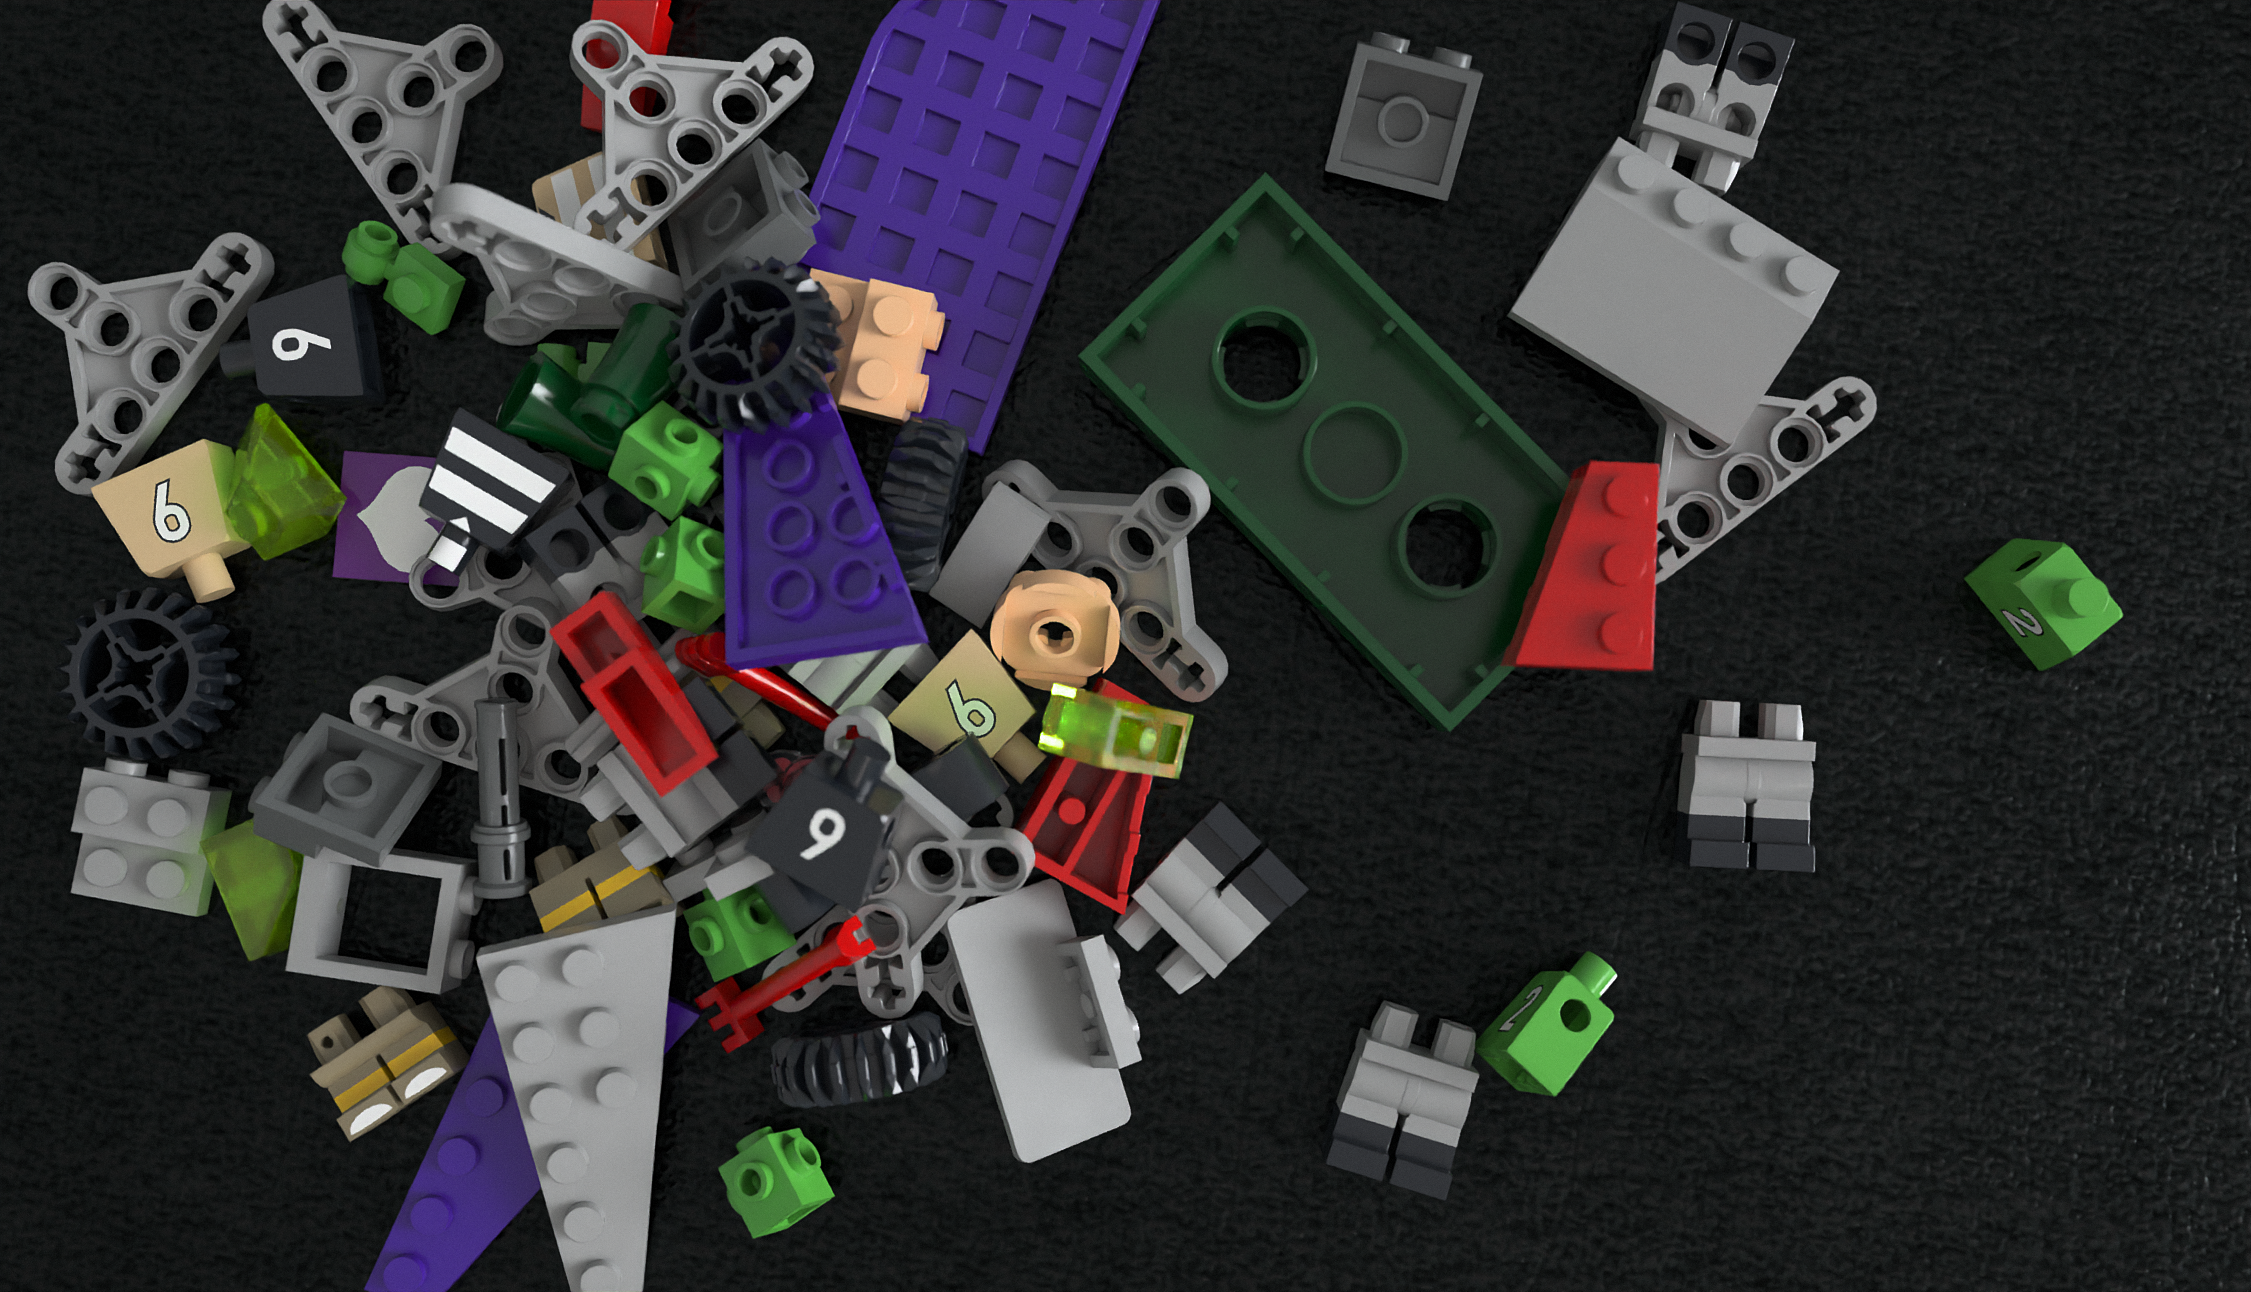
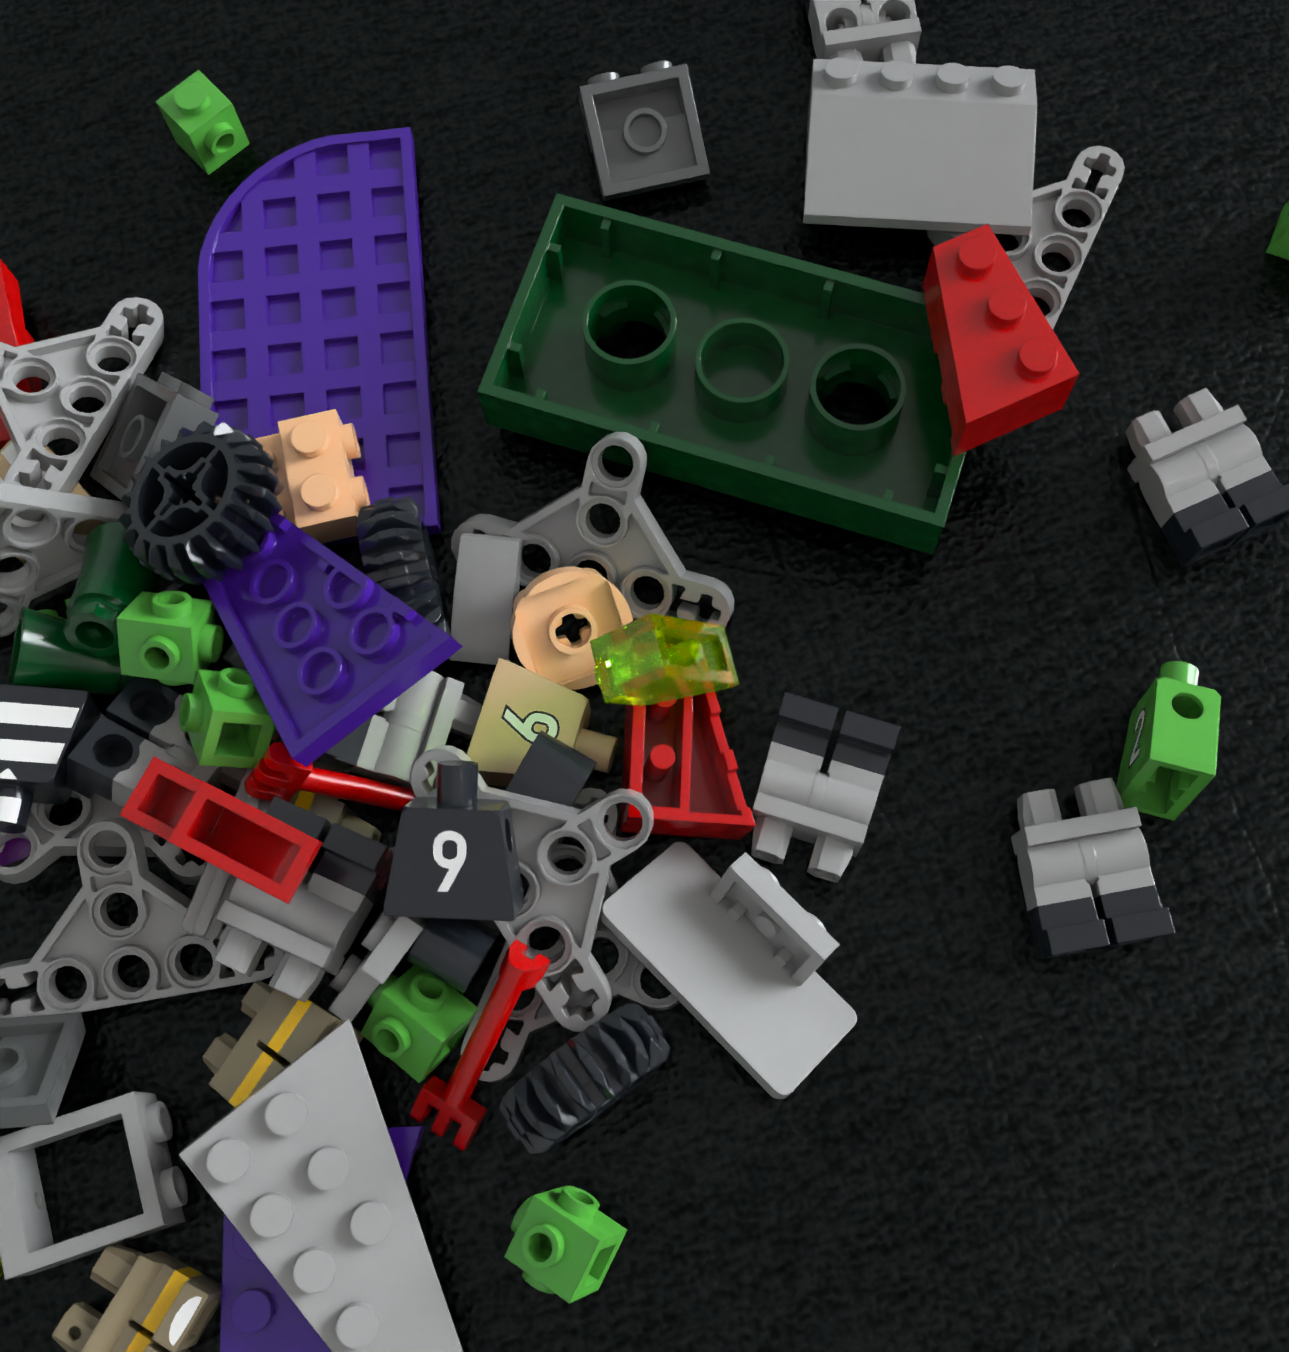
camera: 20 degrees left, 15 degrees down
dark grey pin [470,697,532,899] -> none

